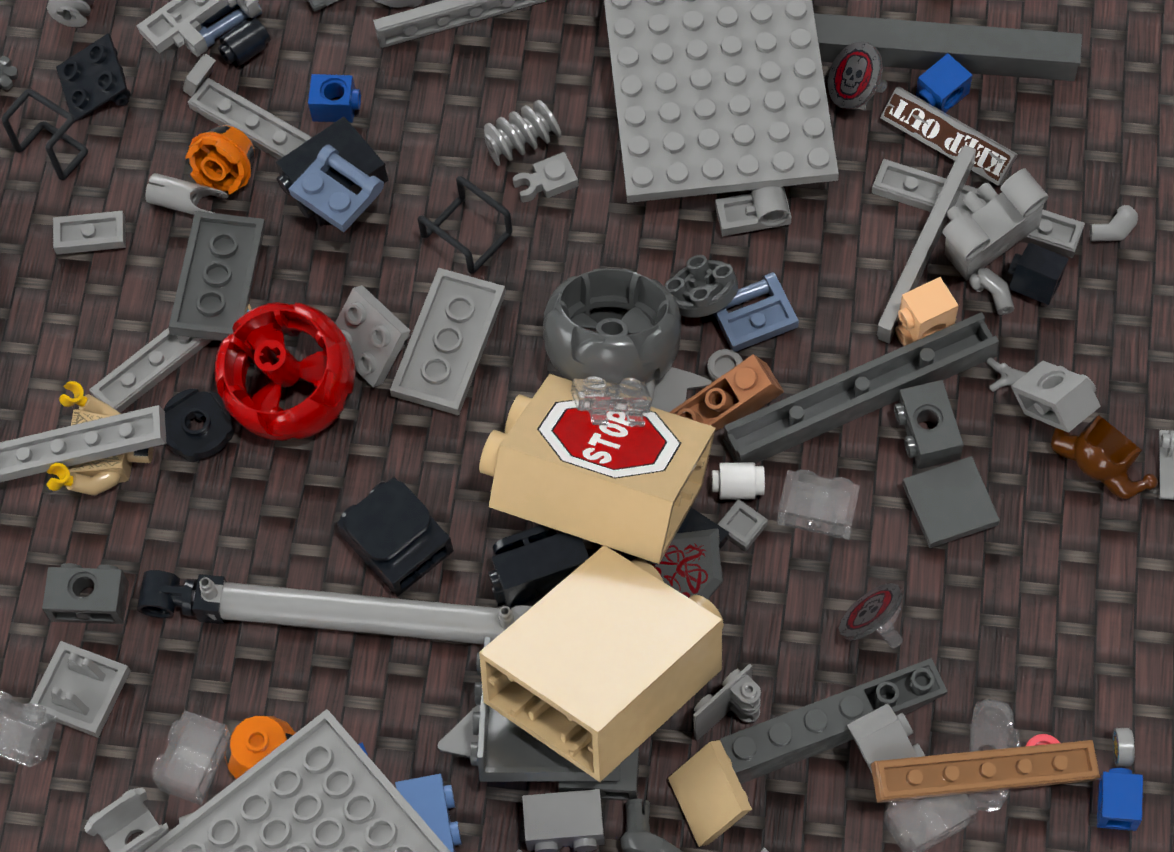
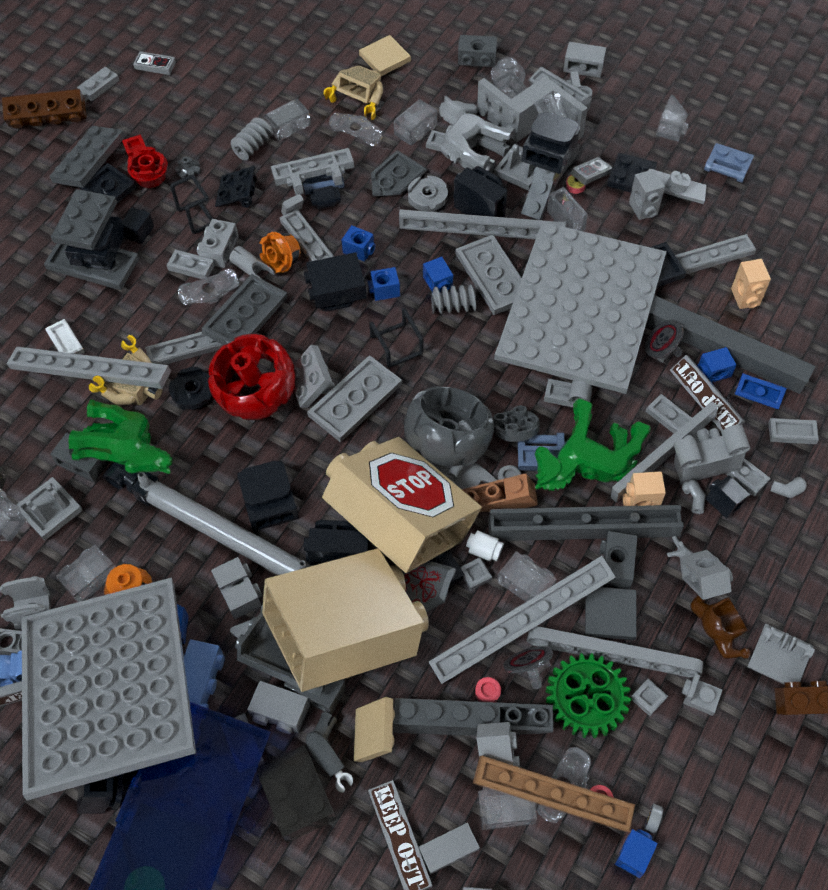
camera: 20 degrees right, 5 degrees down
sand blue plate [289,145,384,232] -> none
light grey plate [513,152,579,202] -> none
clear plate [571,377,652,427] -> none
light grey hinge [693,664,761,741] -> none
none -> green animal [68,399,172,474]
none -> clear piece [178,269,239,304]
none -> light grey brick [197,219,239,268]
none -> light grey piece [211,557,262,620]
none -> blue brick [367,267,400,301]
none -> blue brick [423,257,453,292]
none -> light grey plate [429,556,616,684]
none -> light grey plate [455,235,522,315]
none -> coral tile [475,677,501,703]
none -> light grey beam [527,626,703,678]
none -> green animal [535,399,651,491]
none -> green gear [546,653,631,739]
none -> light grey tile [631,679,668,716]
none -> light grey bracket [681,673,722,716]
none -> blue slope [734,373,787,410]
none -> light grey tile [768,418,819,444]

